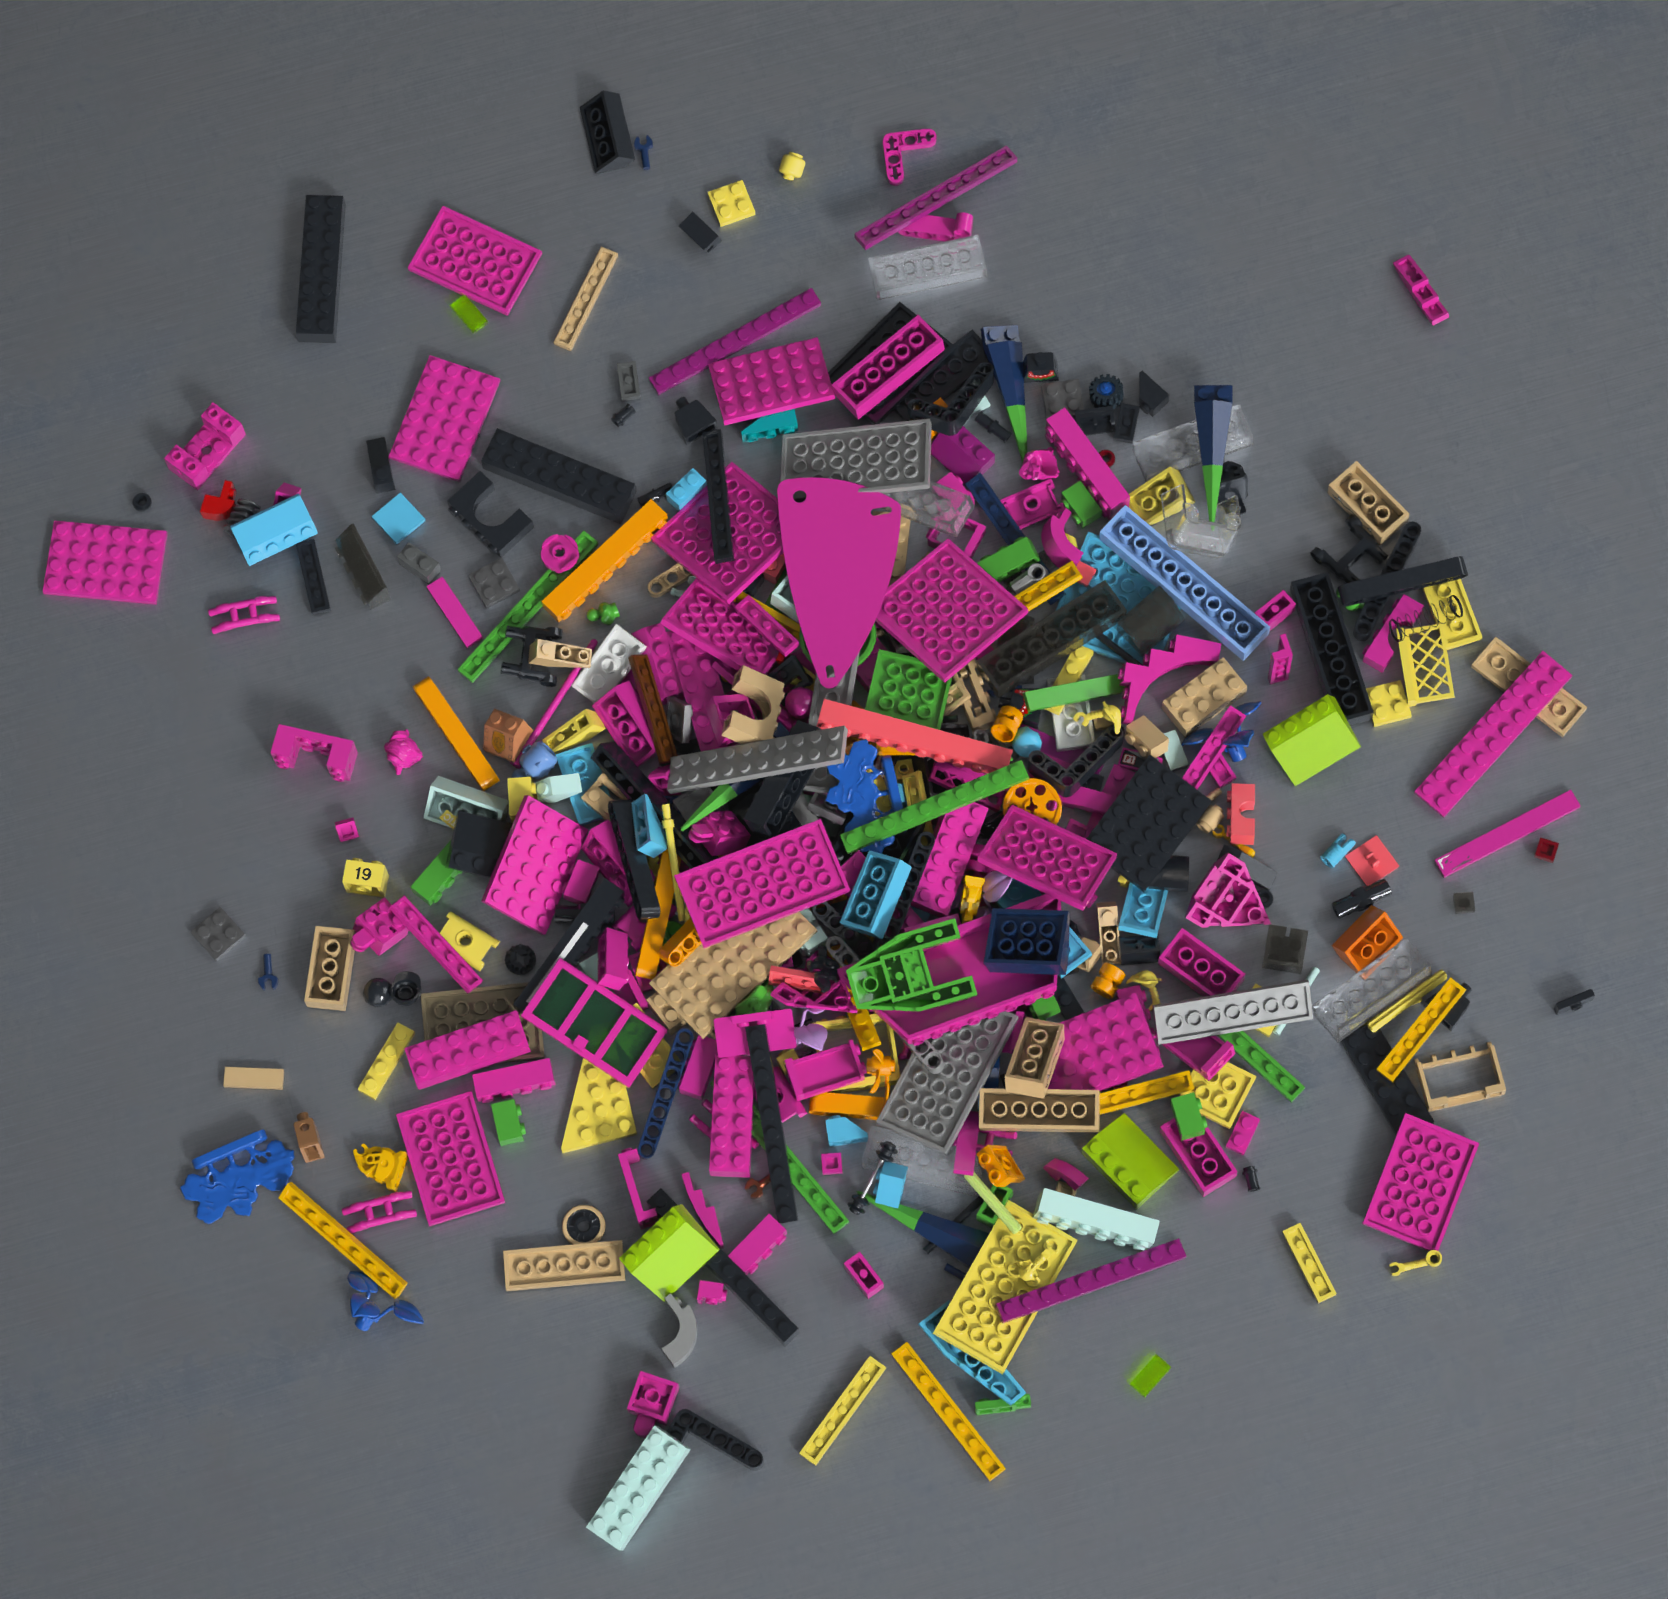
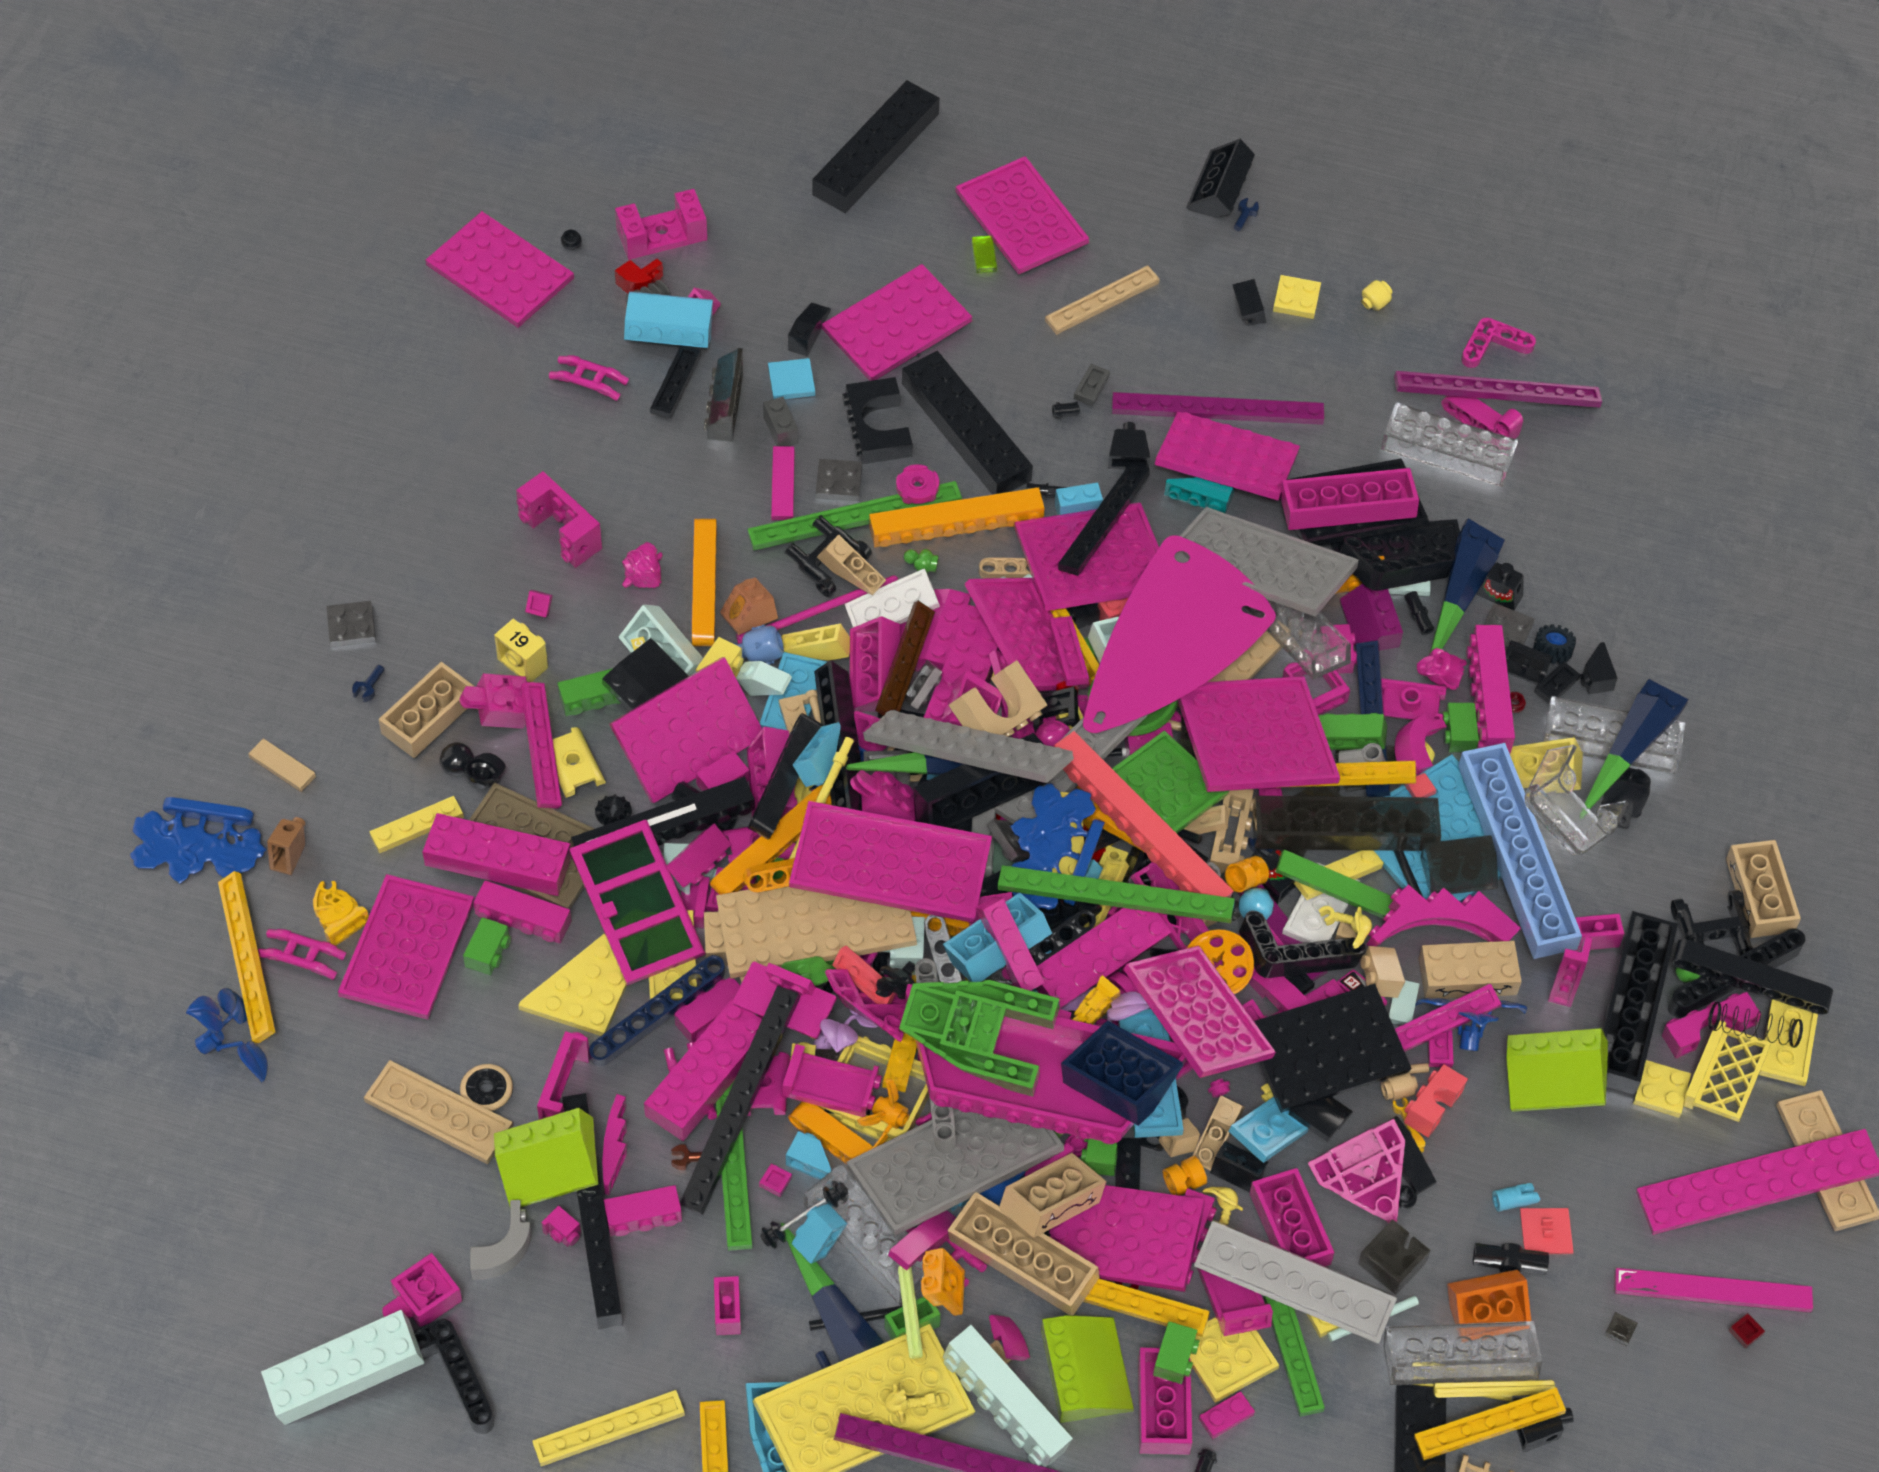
camera: 25 degrees right, 15 degrees down
none -> dark pink arch [975,896,1045,991]

